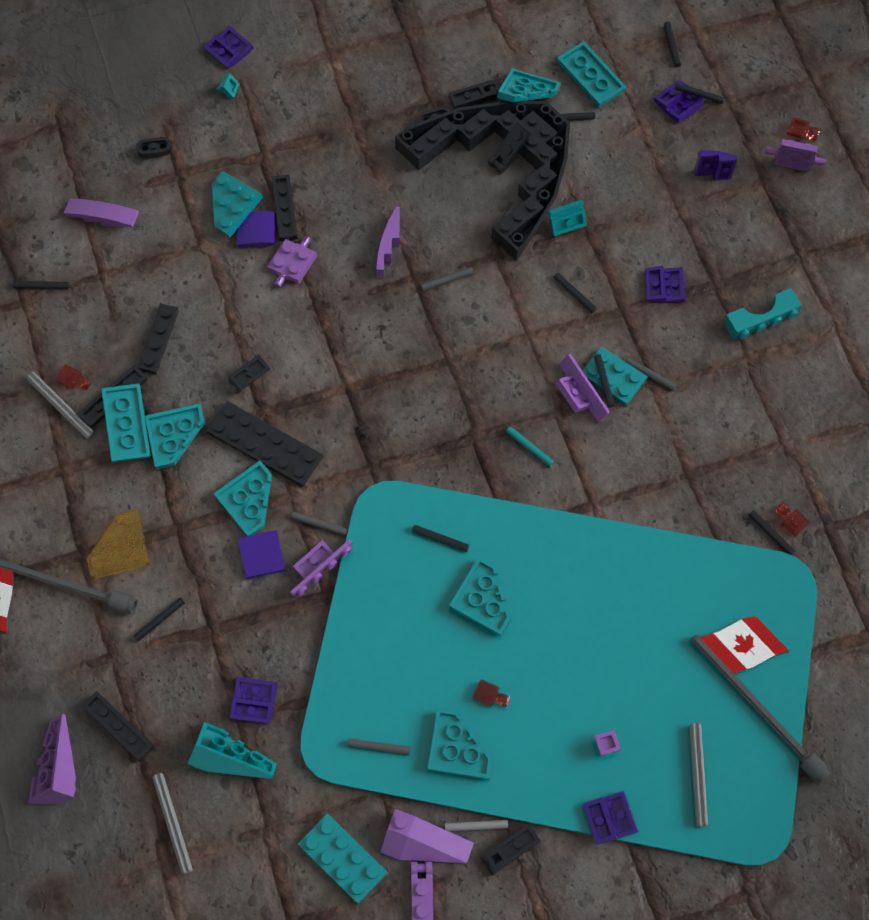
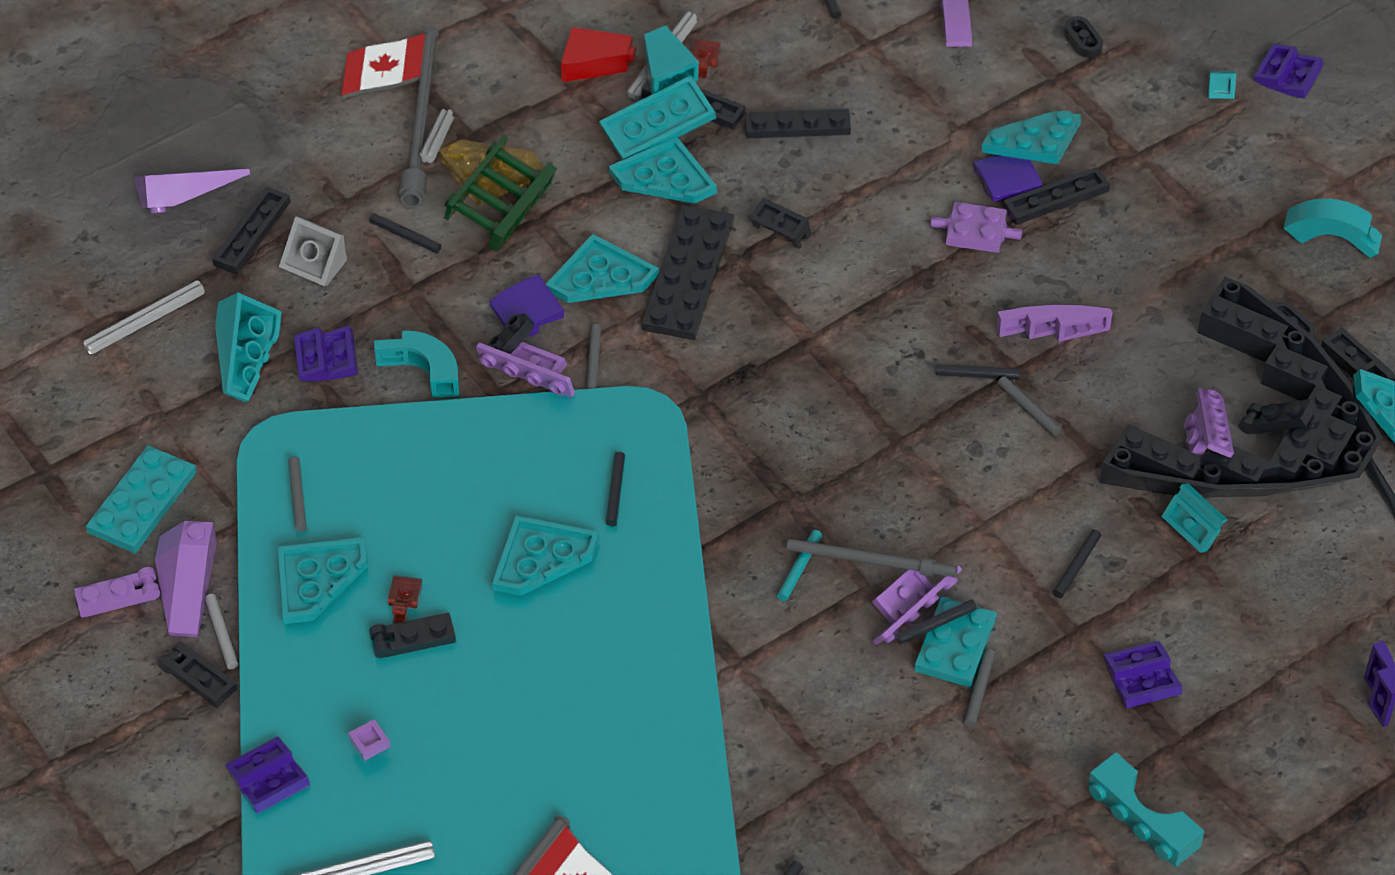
camera: 75 degrees right, 15 degrees down
none -> light grey slope [279,216,347,286]
none -> black plate [369,612,456,658]
none -> teal arch [374,331,460,398]
none -> light grey axle [420,109,454,163]
none -> dark green fence [444,135,557,252]
none -> black plate [488,313,534,354]
none -> red slope [561,27,636,82]
none -> teal slope [644,26,699,95]
none -> dark grey bar [787,539,958,578]
none -> black bar [936,364,1020,380]
none -> medium lavender bracket [1184,388,1234,458]
none -> teal arch [1284,199,1382,258]

